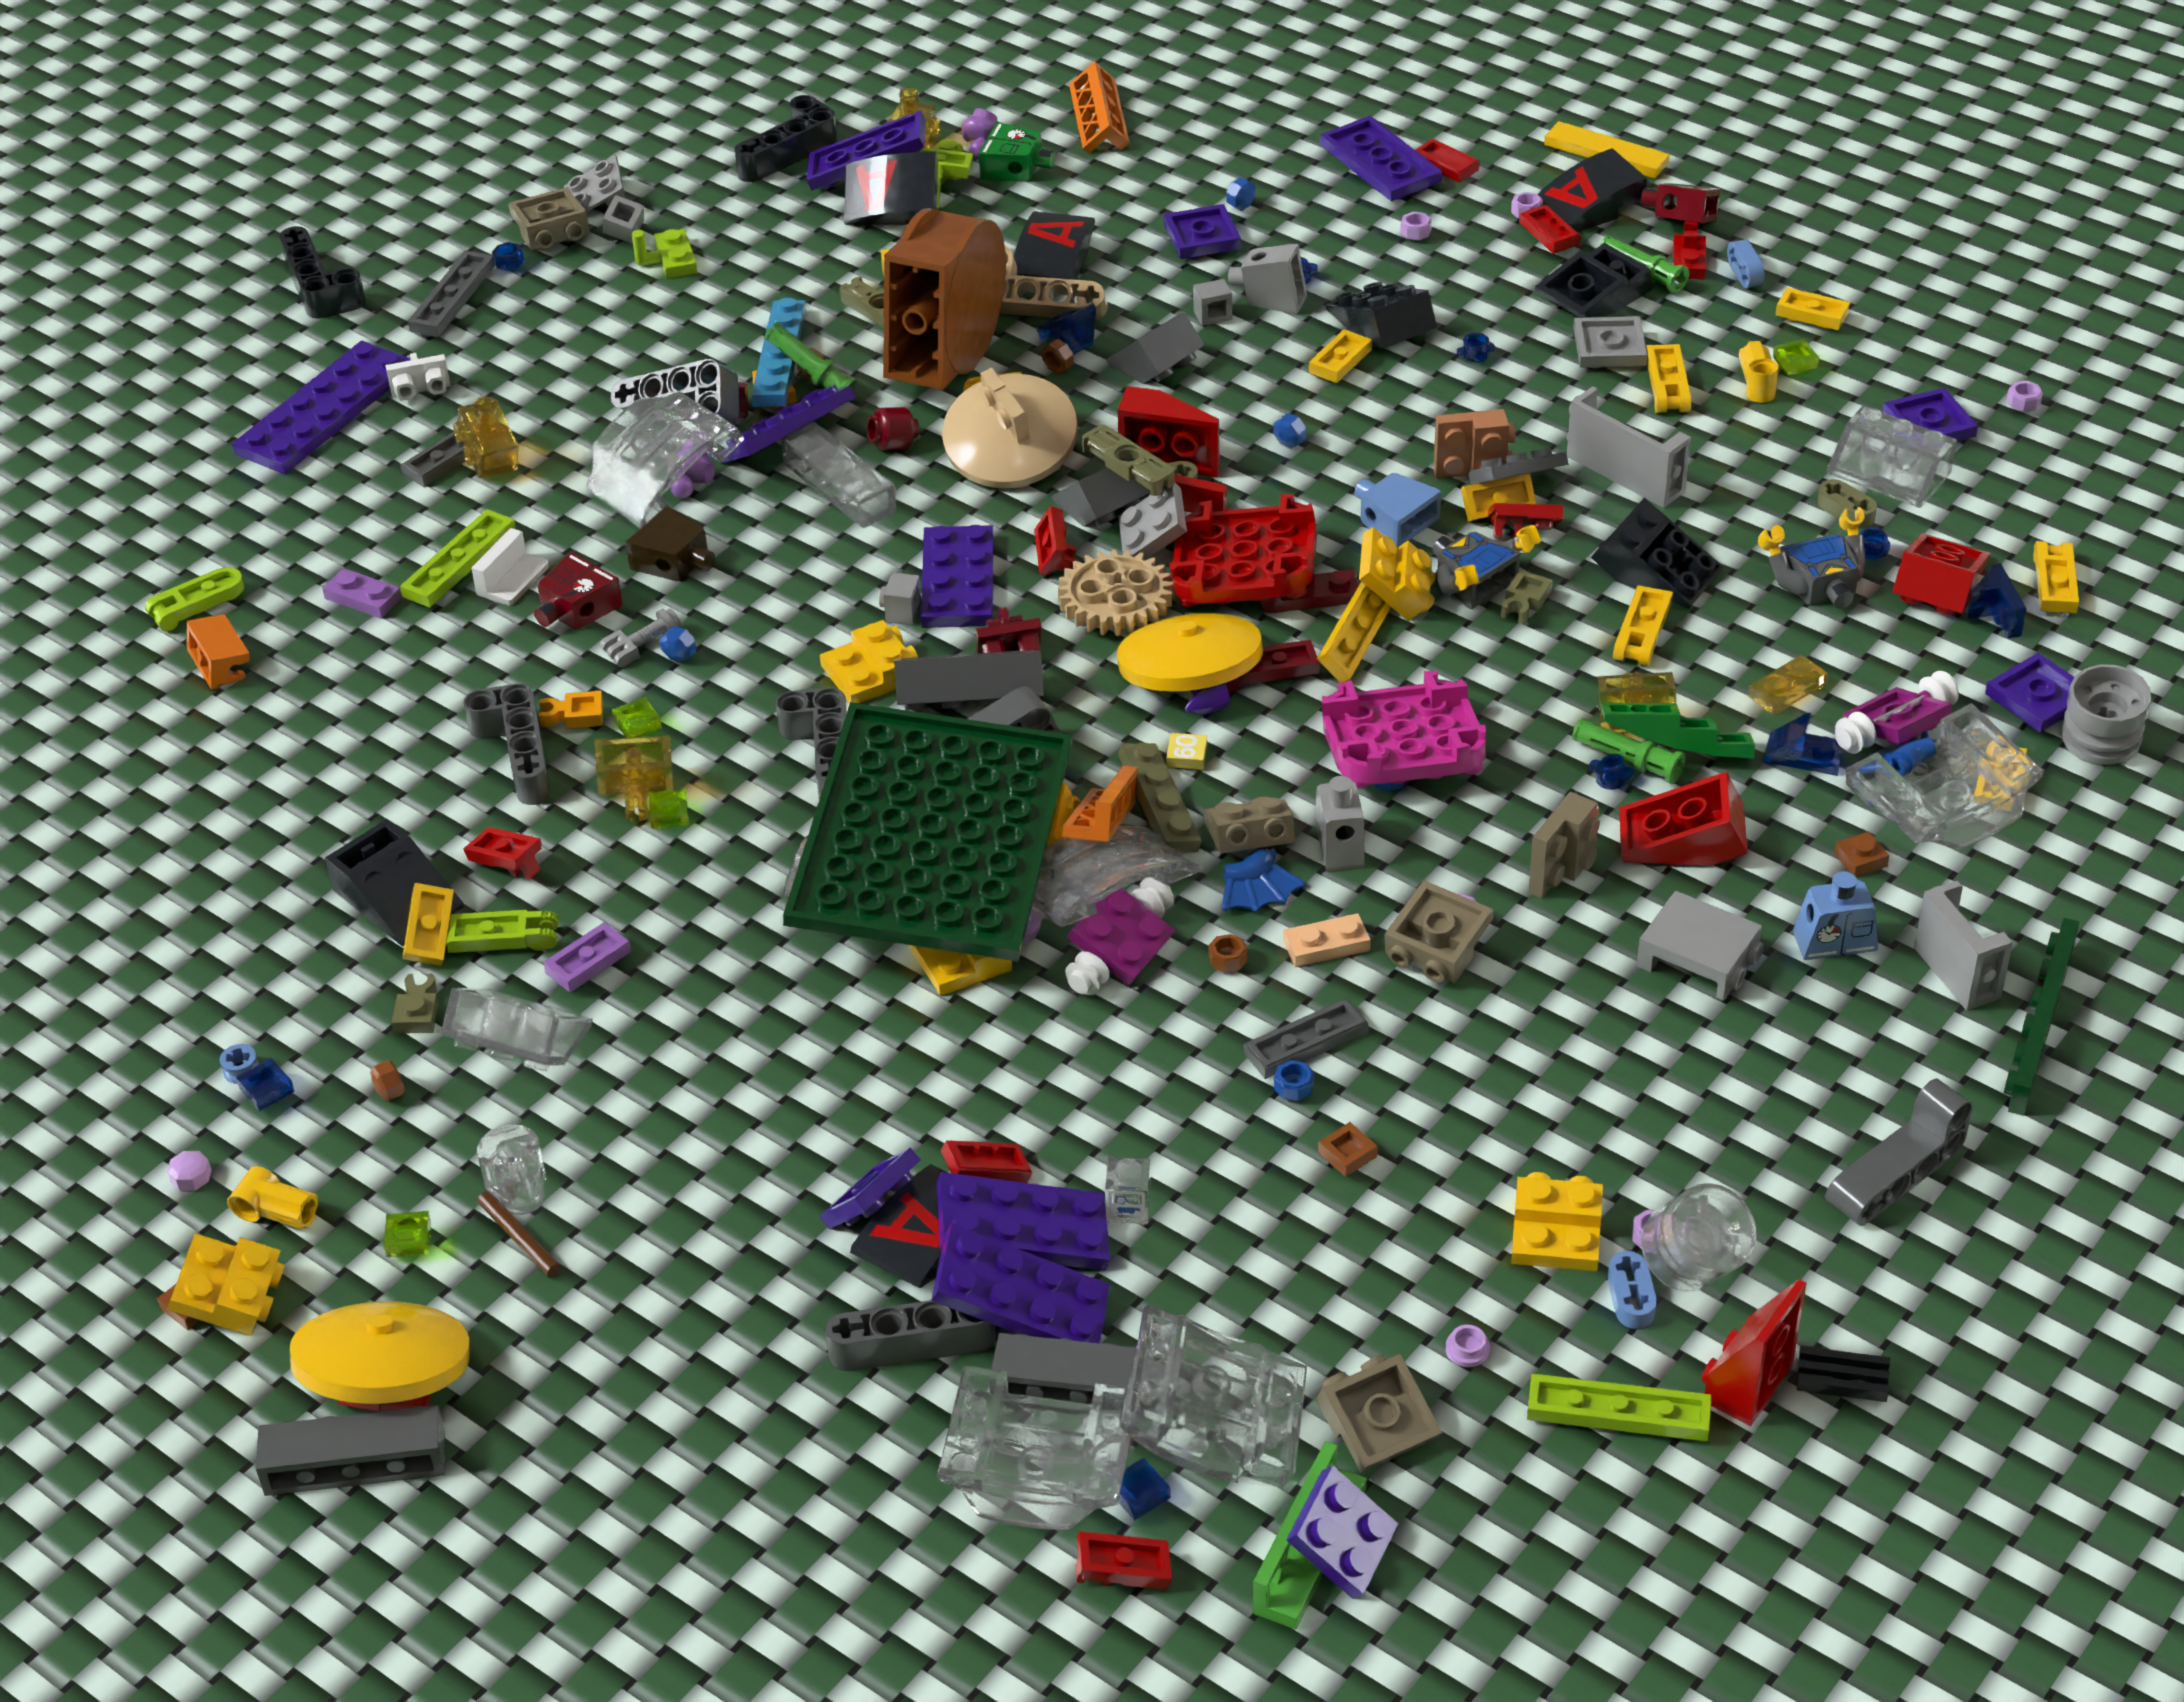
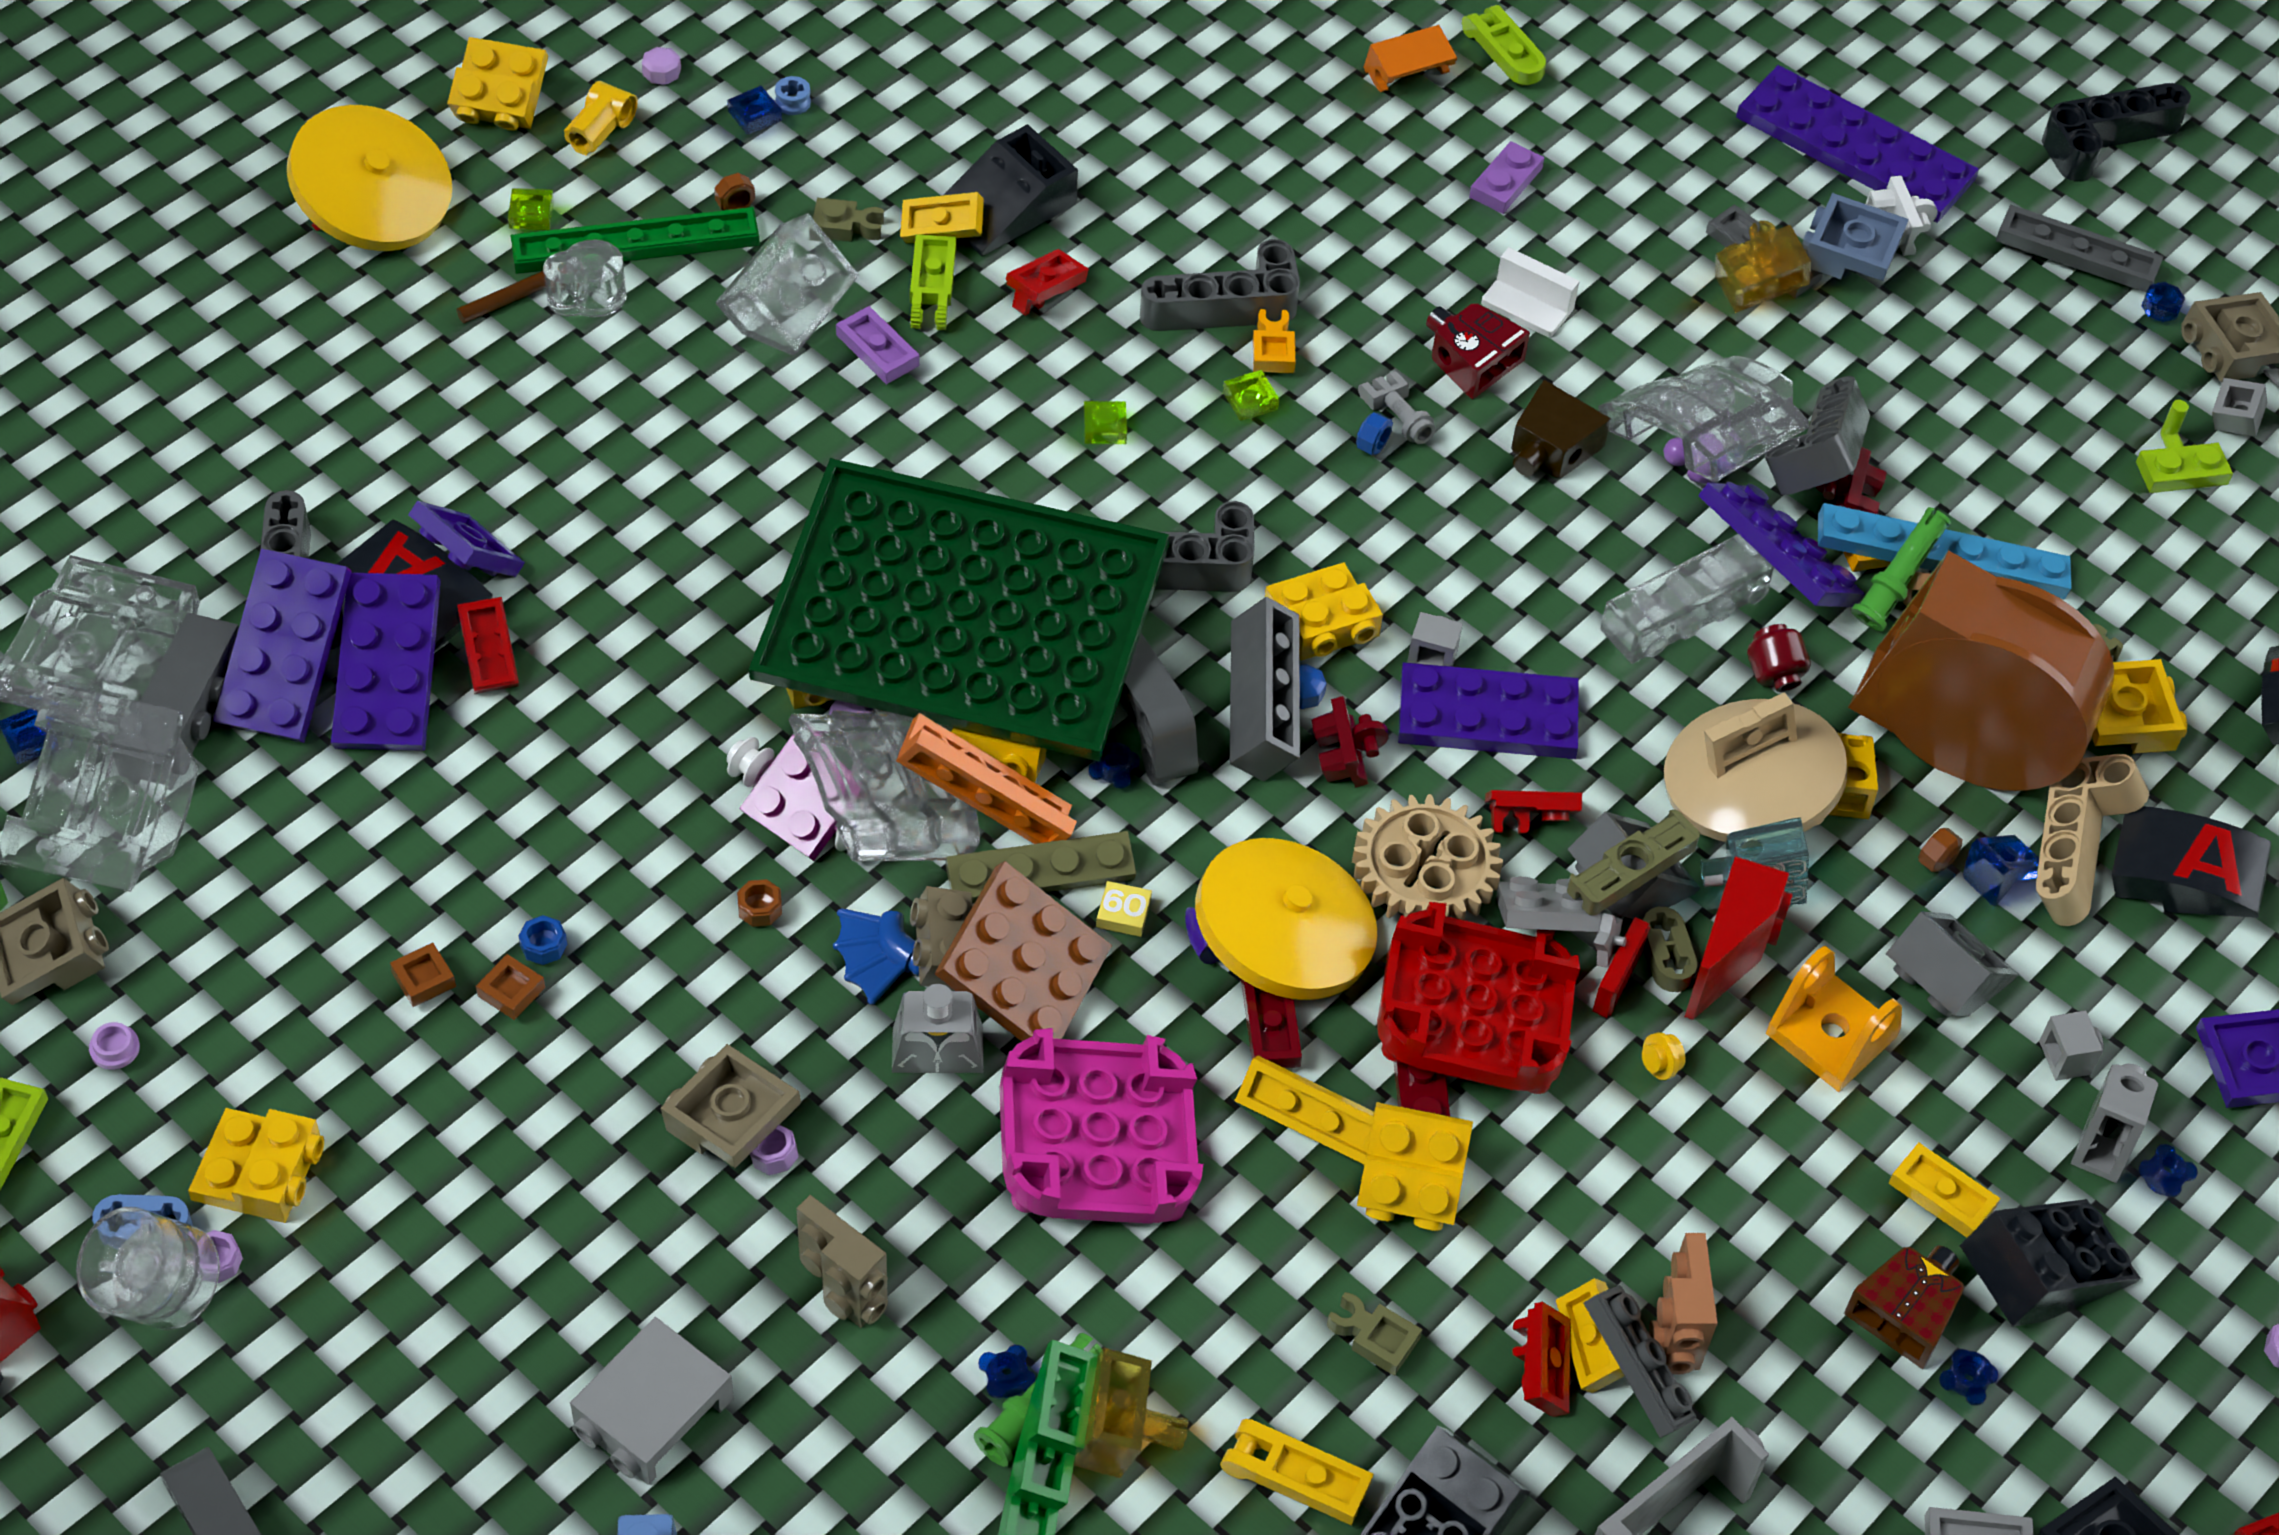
camera: 90 degrees right, 10 degrees up
dark grey brick [256,1405,445,1496] -> none
lime plate [400,509,516,608] -> none
clear yellow brick [595,735,674,821] -> none
clear brick [1105,1157,1151,1224] -> none
dark grey tile [1244,998,1368,1079] -> none
blue tile [1273,413,1306,449] -> none
light nougat plate [1283,913,1371,967] -> none
medium blue torso [1354,473,1441,547] -> none
torso [1433,525,1542,610] -> none
red slope [1619,771,1748,865] -> none
none -> dark orange plate [476,954,545,1020]
none -> green tile [510,207,760,274]
none -> plate [934,861,1112,1041]
none -> light grey piece [1593,913,1626,968]
none -> yellow plate [1642,1032,1685,1080]
none -> clear light blue torso [1700,817,1809,905]
none -> light orange hose [1765,946,1902,1092]
none -> sand blue plate [1799,193,1909,281]
none -> reddish brown torso [1844,1245,1965,1370]

